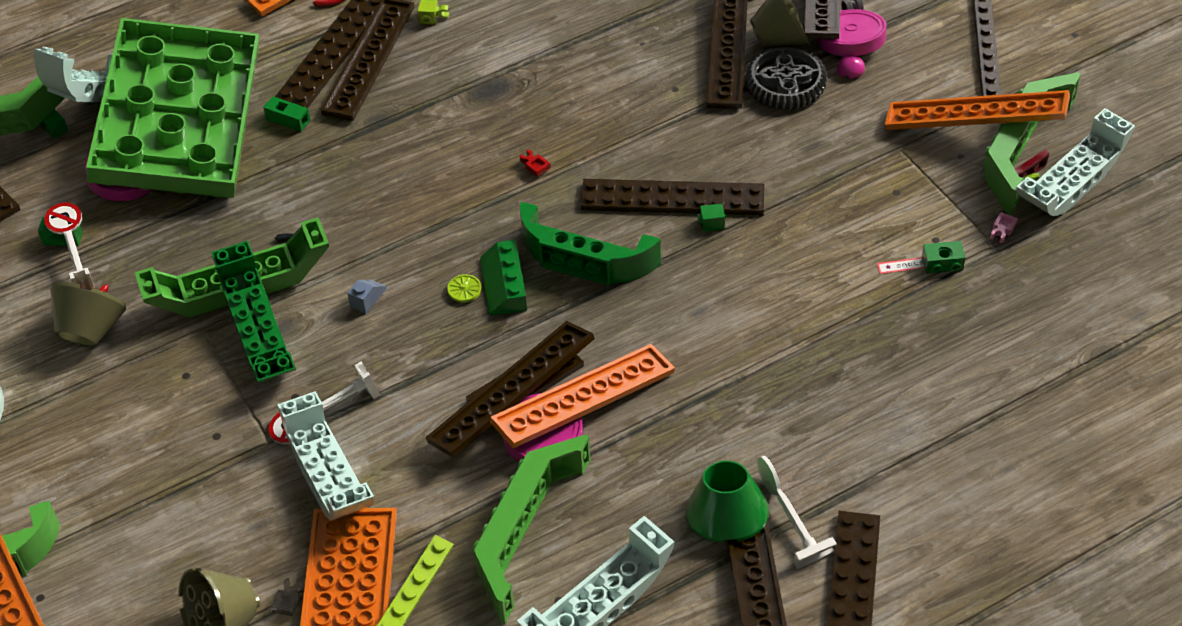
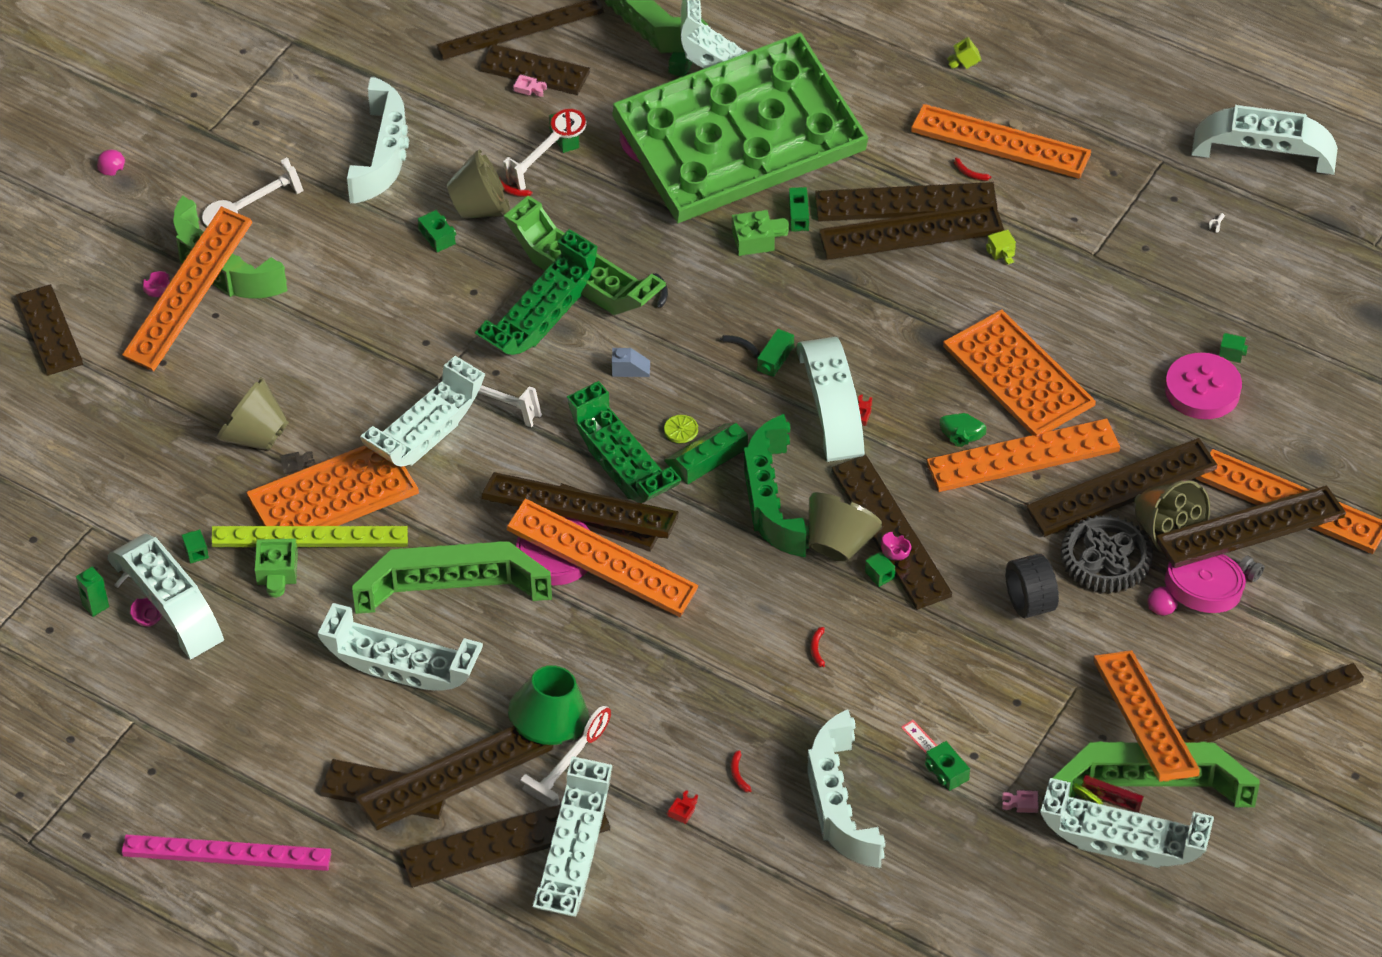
camera: 60 degrees right, 0 degrees up
none -> green brick [418,210,456,253]
none -> light aqua slope [533,756,612,917]
none -> green slope [567,381,681,503]
none -> red plate [667,790,698,824]
none -> black piece [720,335,760,358]
none -> red piece [731,750,752,792]
none -> bright green brick [732,210,789,256]
none -> green brick [757,329,794,377]
none -> light aqua slope [796,337,865,462]
none -> light aqua slope [808,710,885,868]
none -> olive cone [809,492,882,562]
none -> red piece [810,627,825,668]
none -> dark pink hair [881,532,911,560]
none -> orange plate [927,419,1120,492]
none -> green piece [939,413,987,447]
none -> orange plate [943,310,1096,437]
none -> black tyre [1005,553,1059,618]

